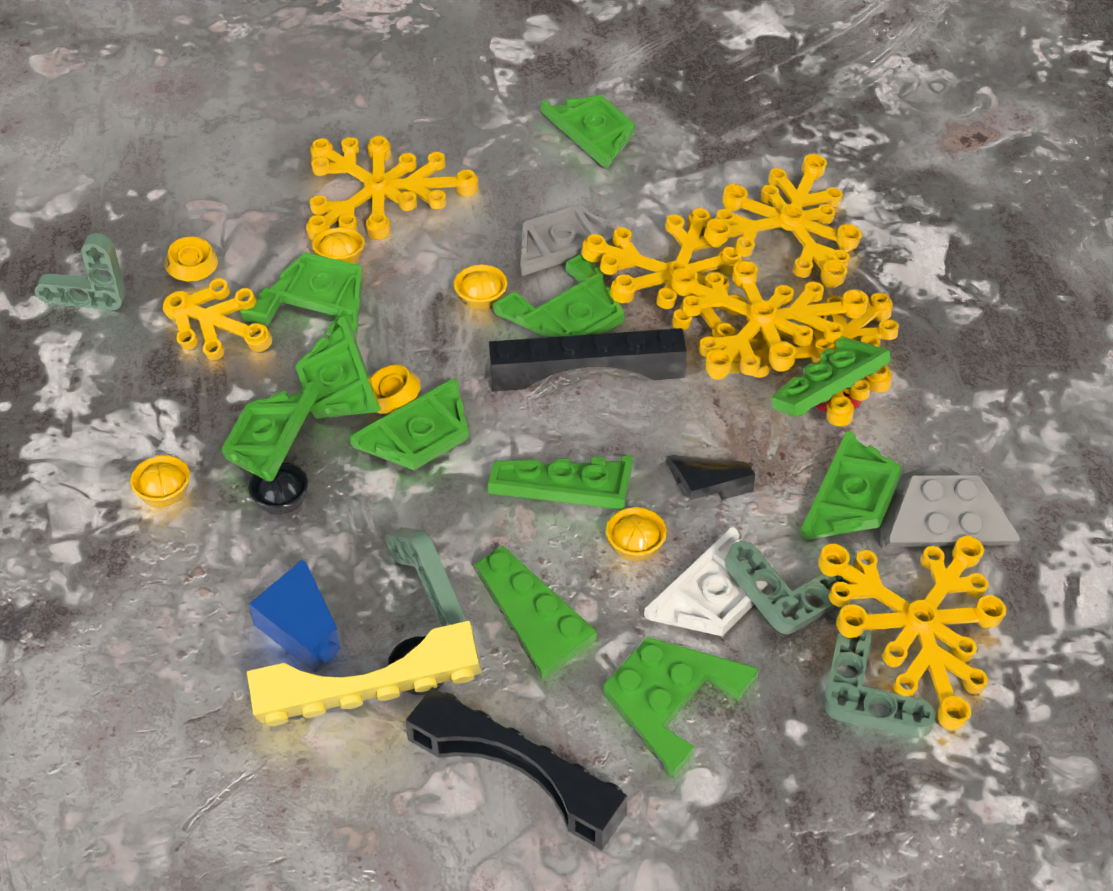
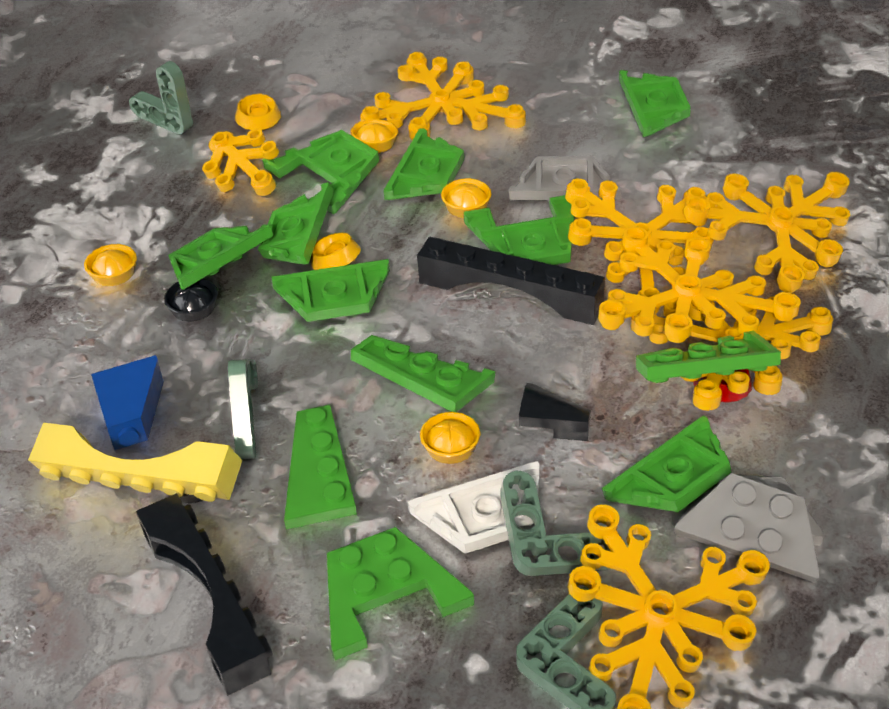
camera: 30 degrees right, 5 degrees down
none -> bright green wing [384,128,464,200]

